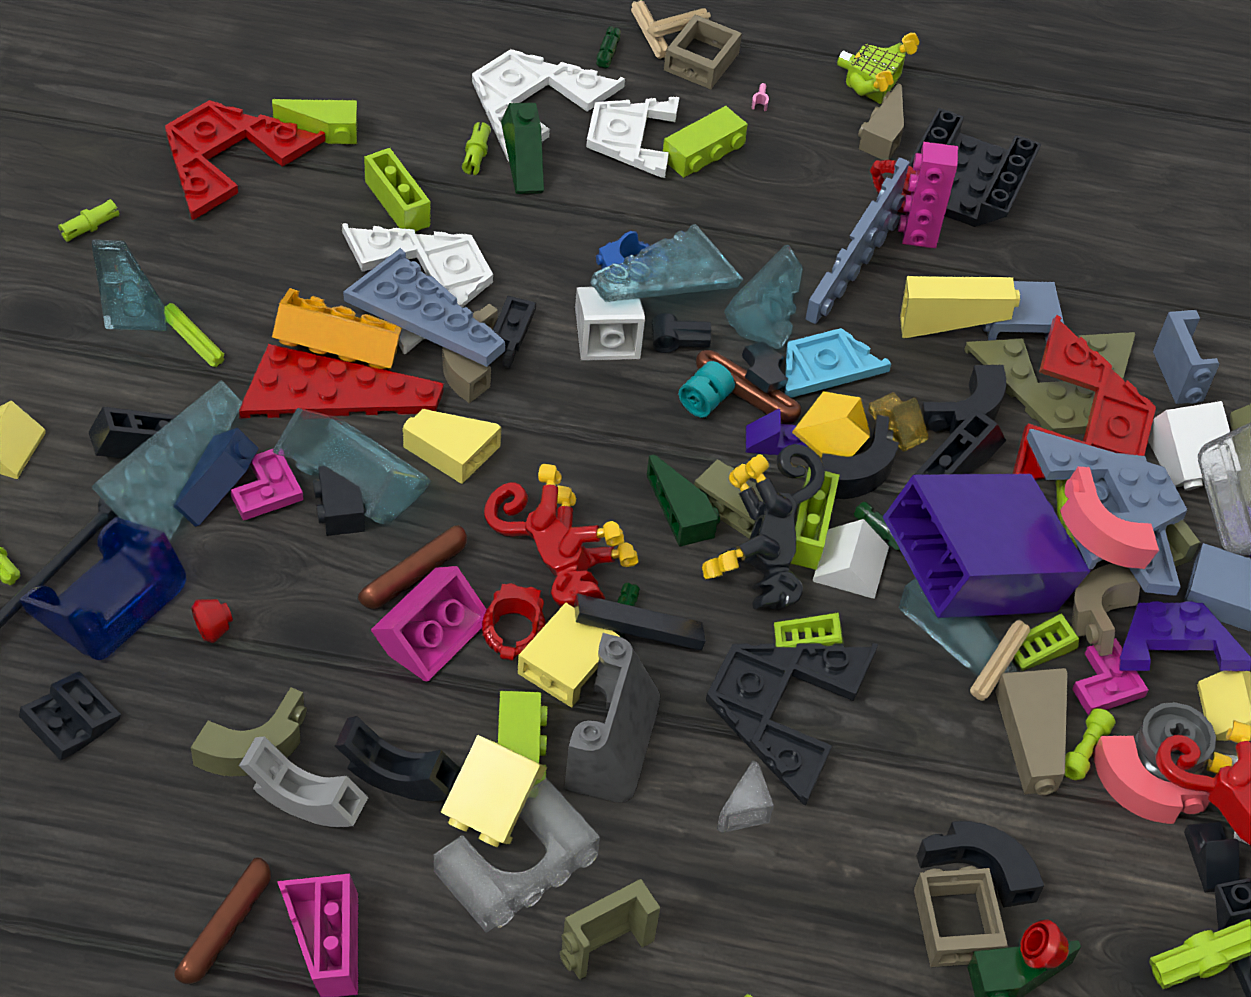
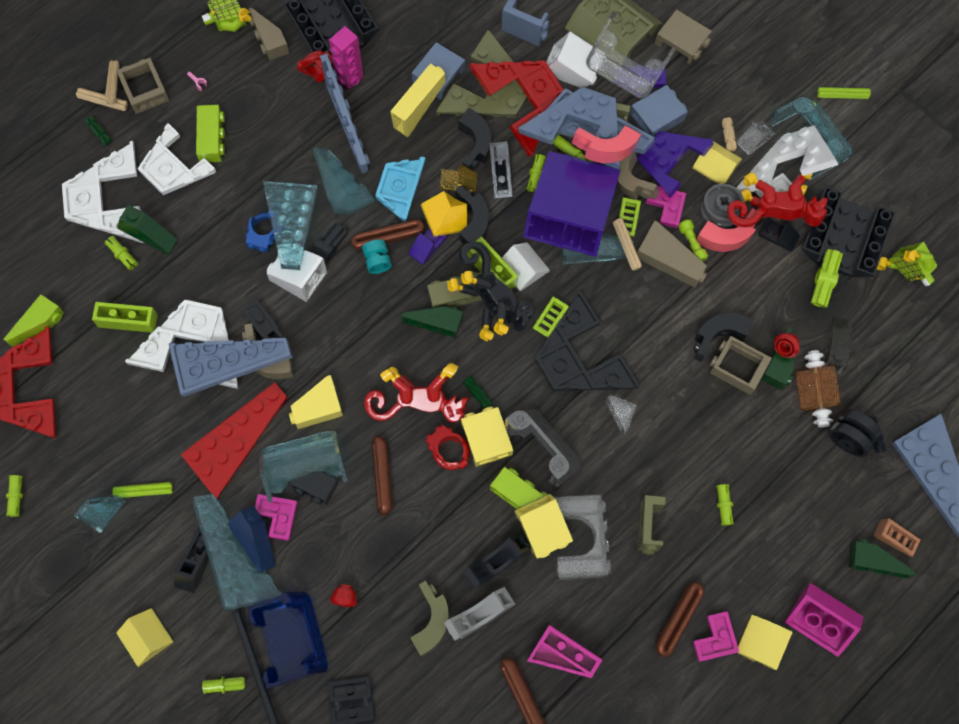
camera: 50 degrees left, 20 degrees up
light orange wedge [272,288,402,369] -> none
dark pink slope [371,566,487,681] -> none
black tile [574,594,706,650] -> none
black tile [742,341,788,393] -> none
dark green axle [854,502,900,551] -> none

